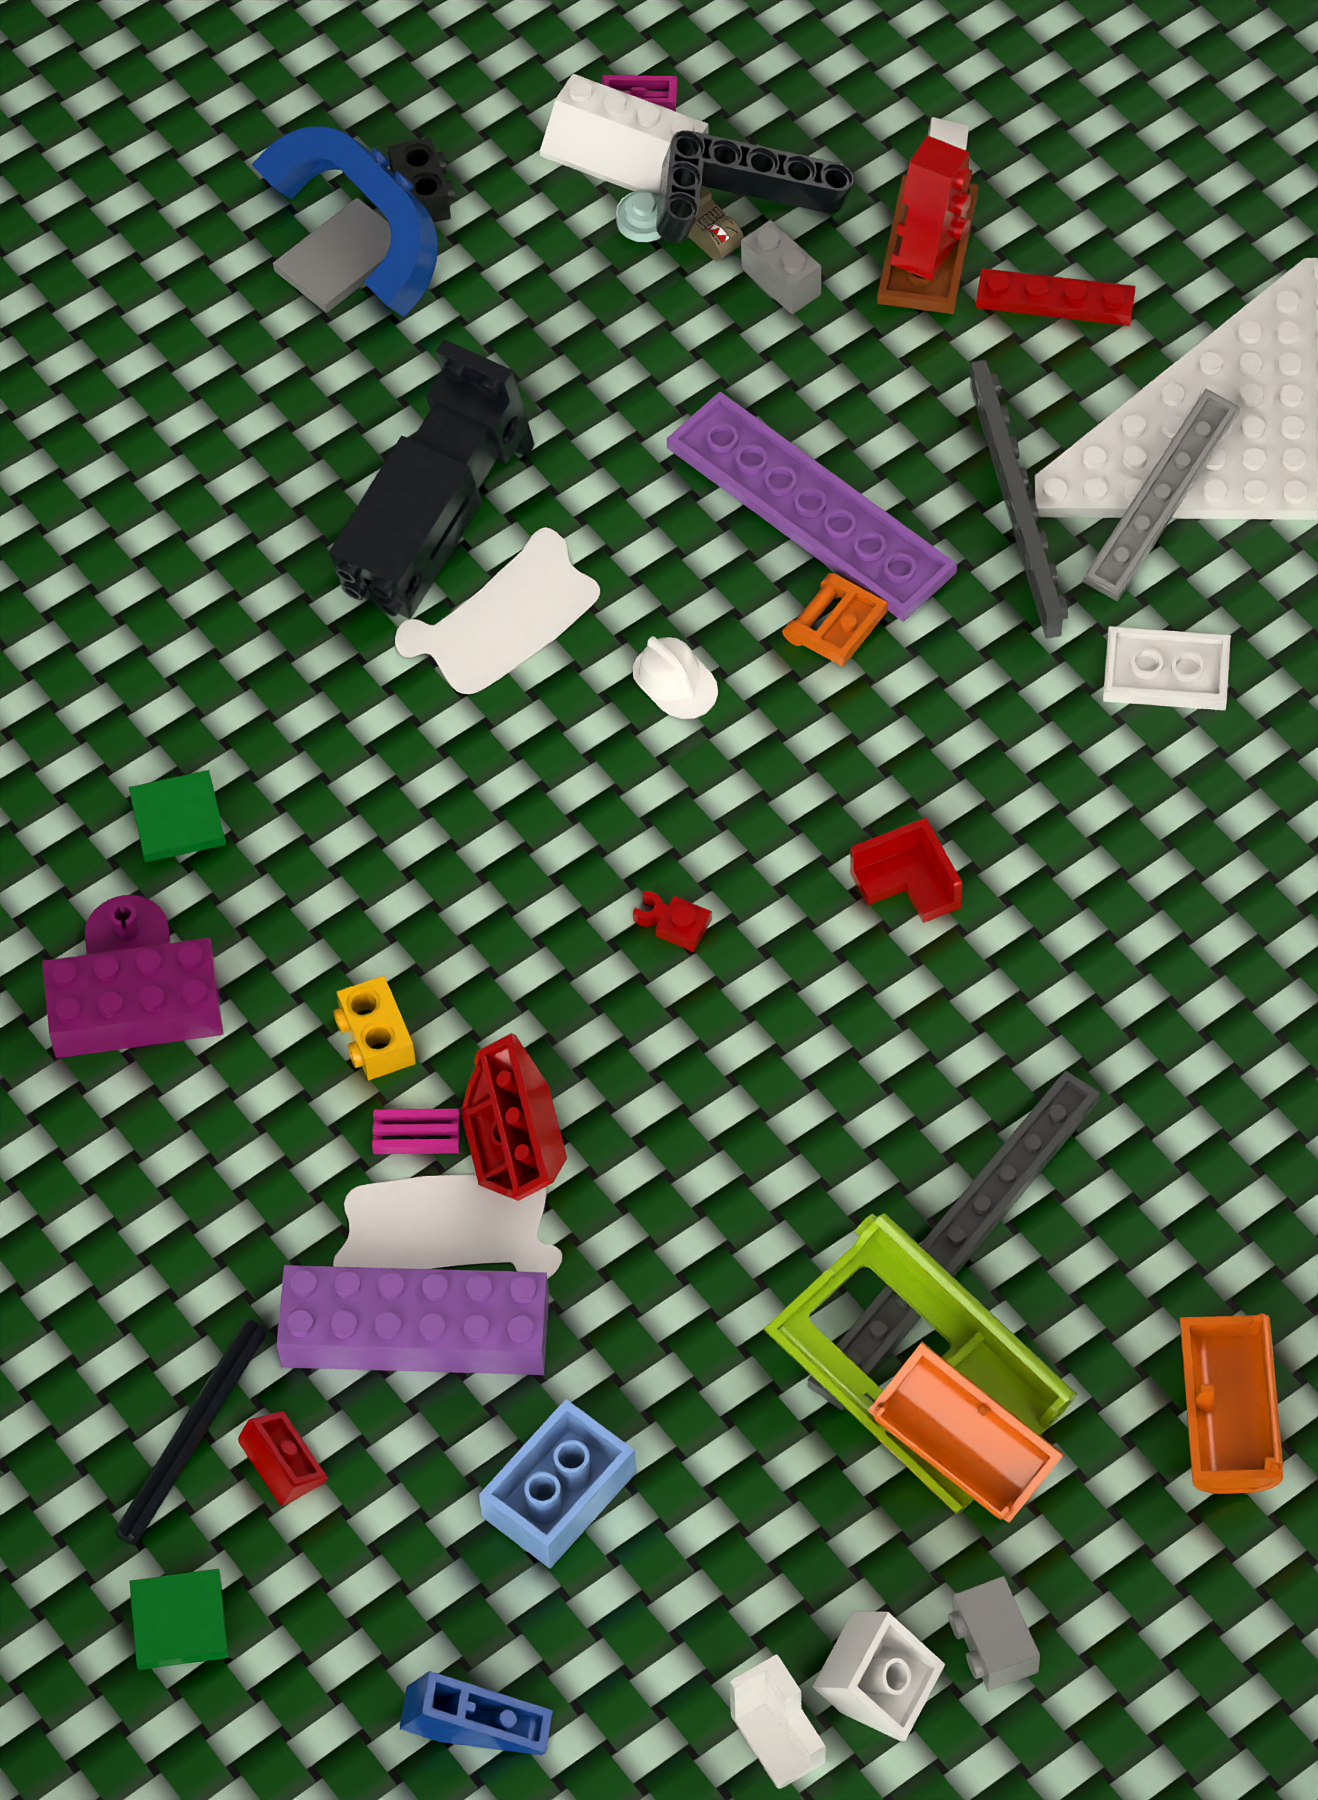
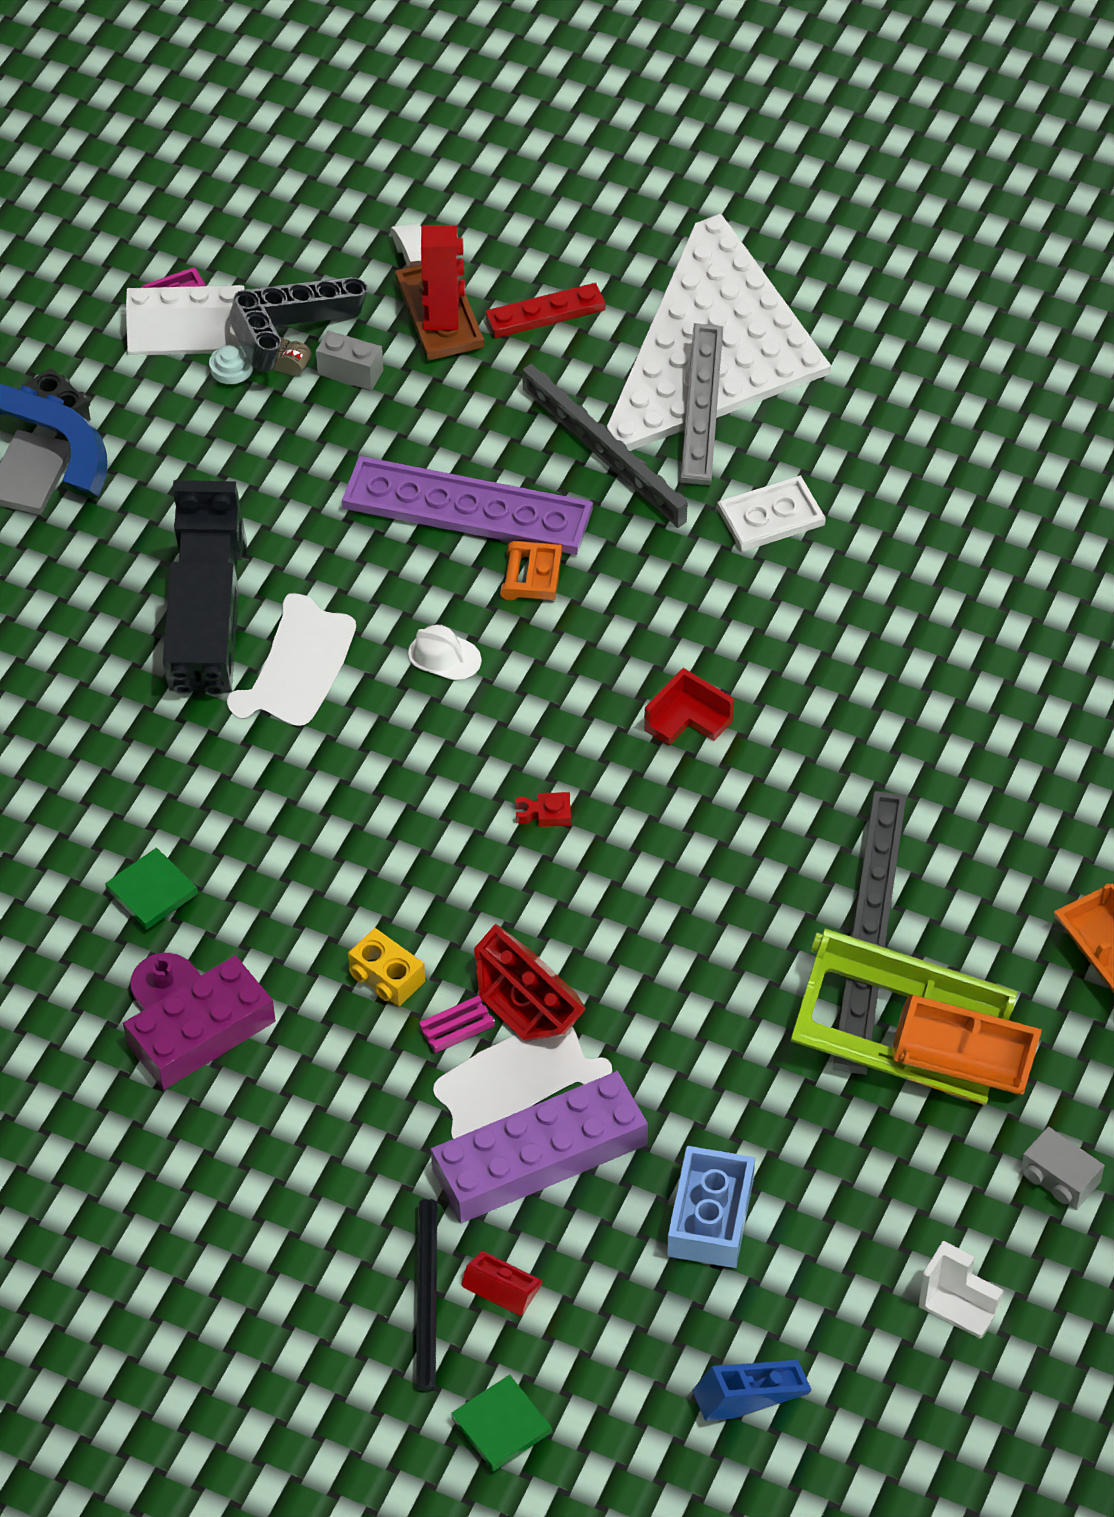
camera: 30 degrees left, 5 degrees down
white slope [812,1611,945,1741] -> none

